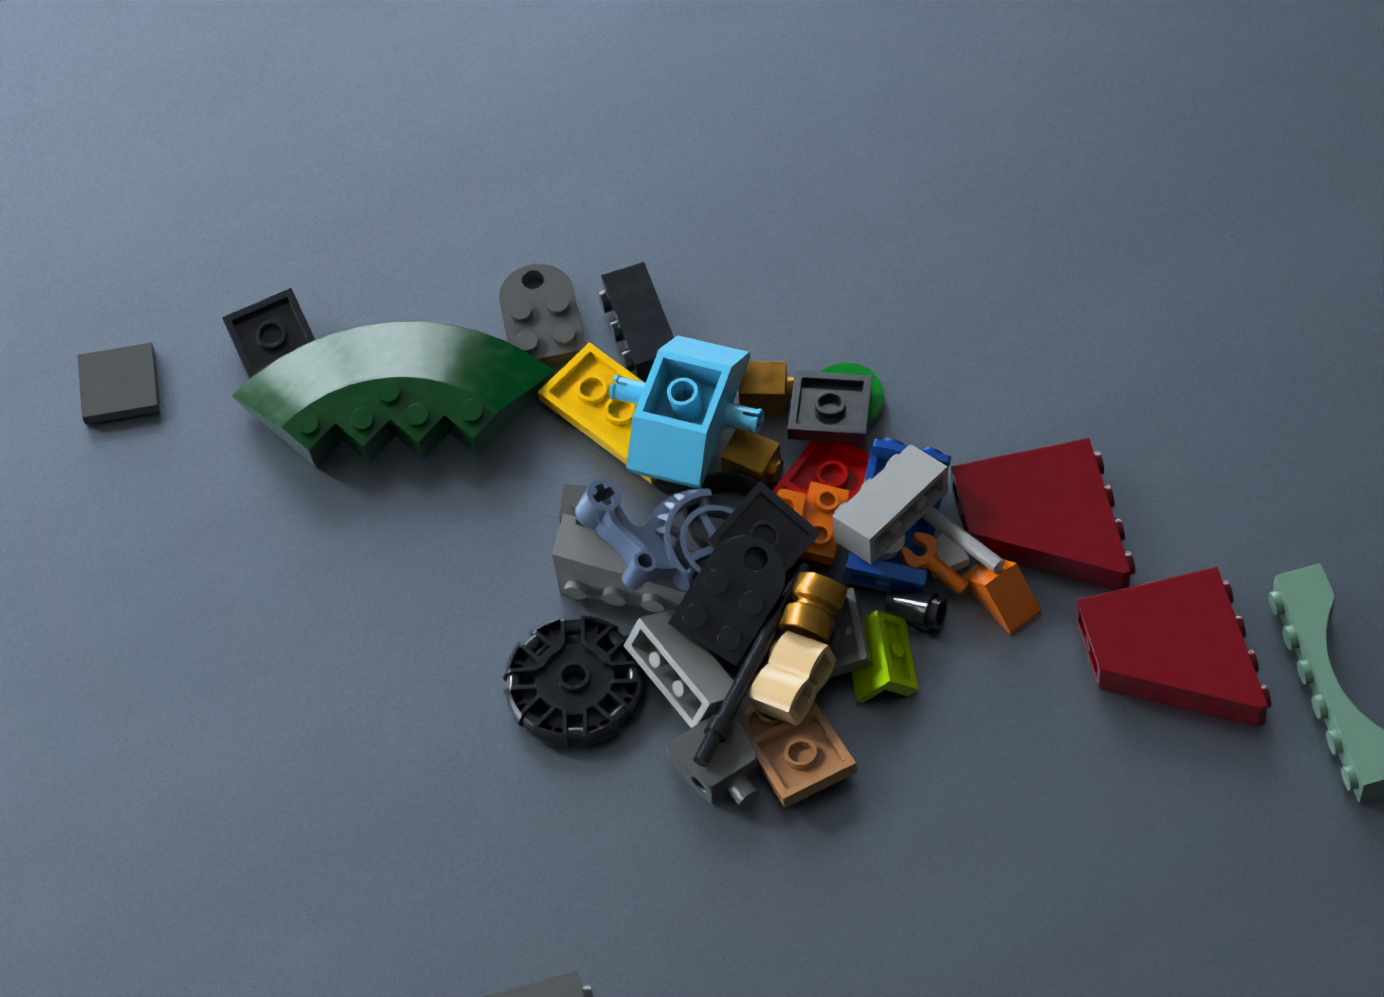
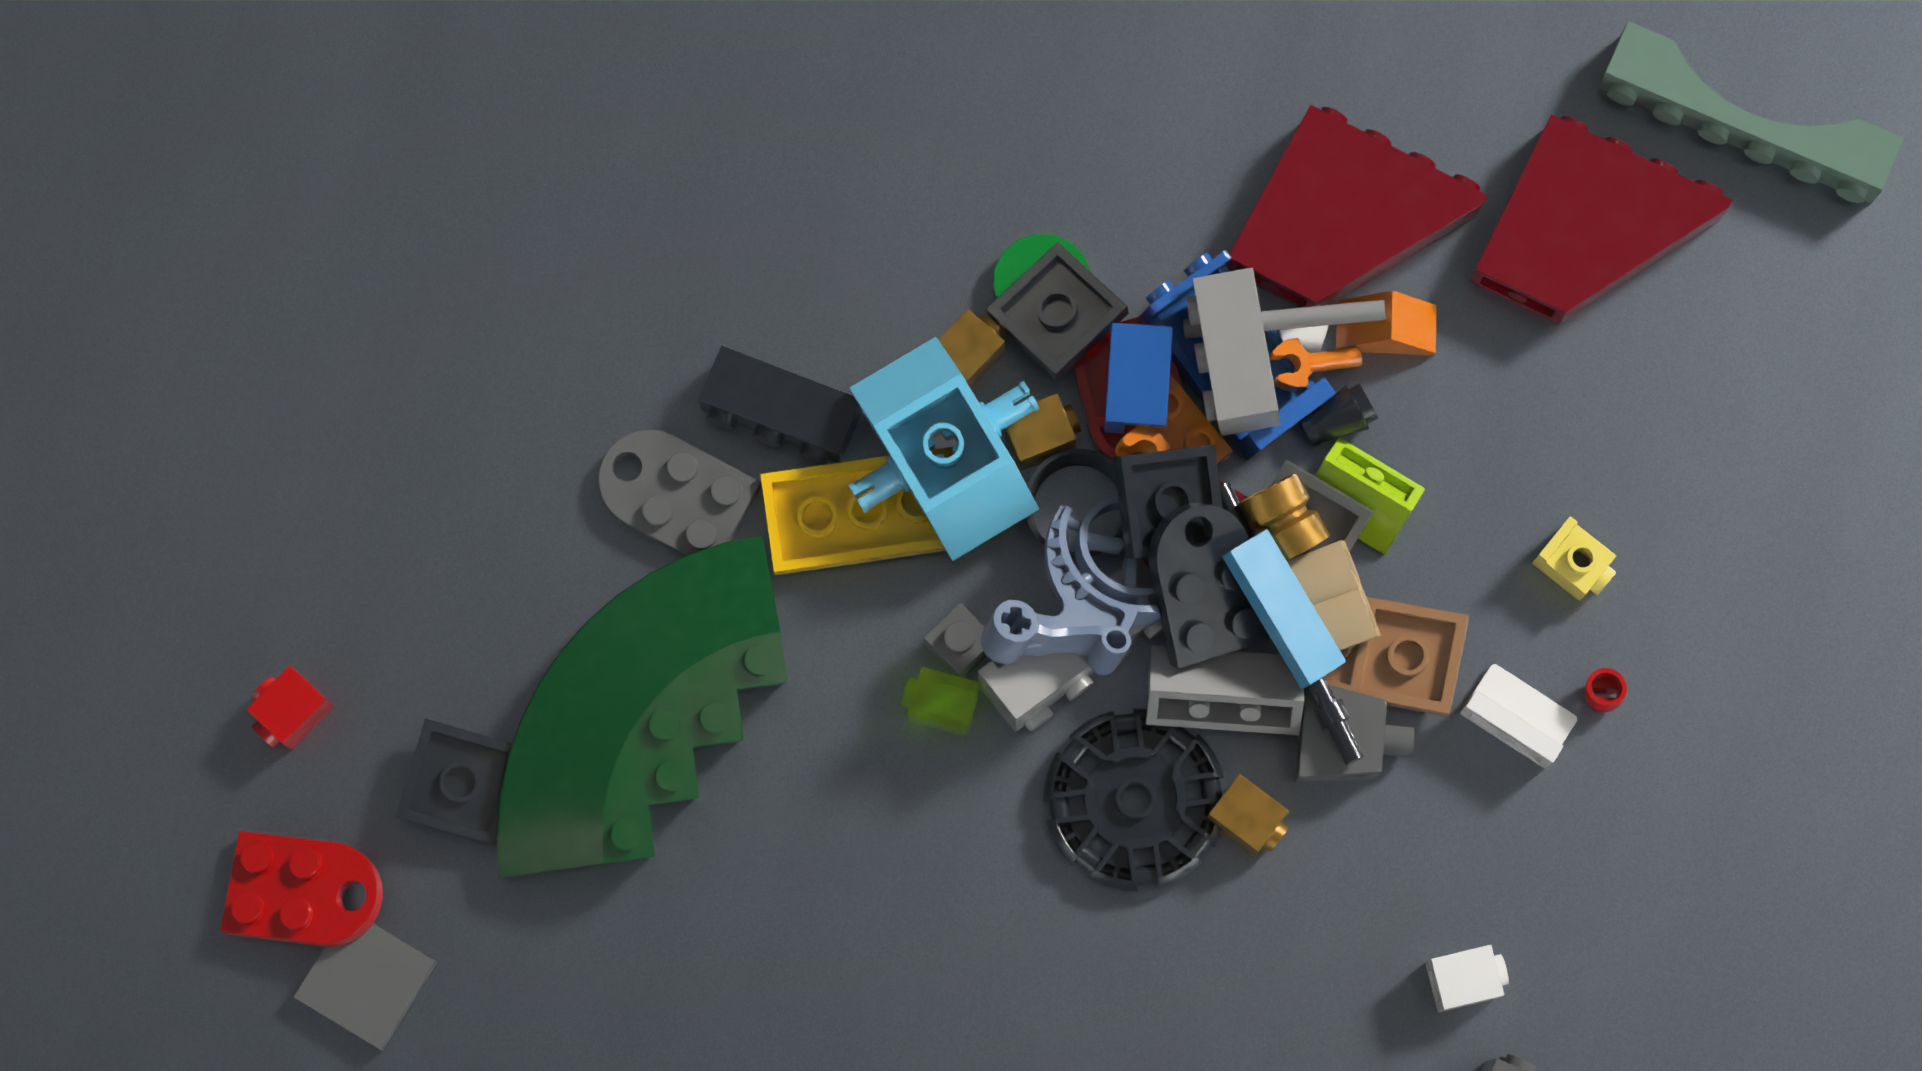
camera: 55 degrees left, 20 degrees up
none -> red plate [220,831,383,947]
none -> red brick [247,665,334,750]
none -> clear neon green brick [901,666,980,738]
none -> blue panel [1104,323,1173,434]
none -> pearl gold brick [1207,774,1289,857]
none -> tile [1222,529,1346,689]
none -> white brick [1425,945,1509,1013]
none -> white panel [1460,664,1577,769]
none -> light yellow brick [1532,516,1617,601]
none -> red hinge [1584,668,1627,713]

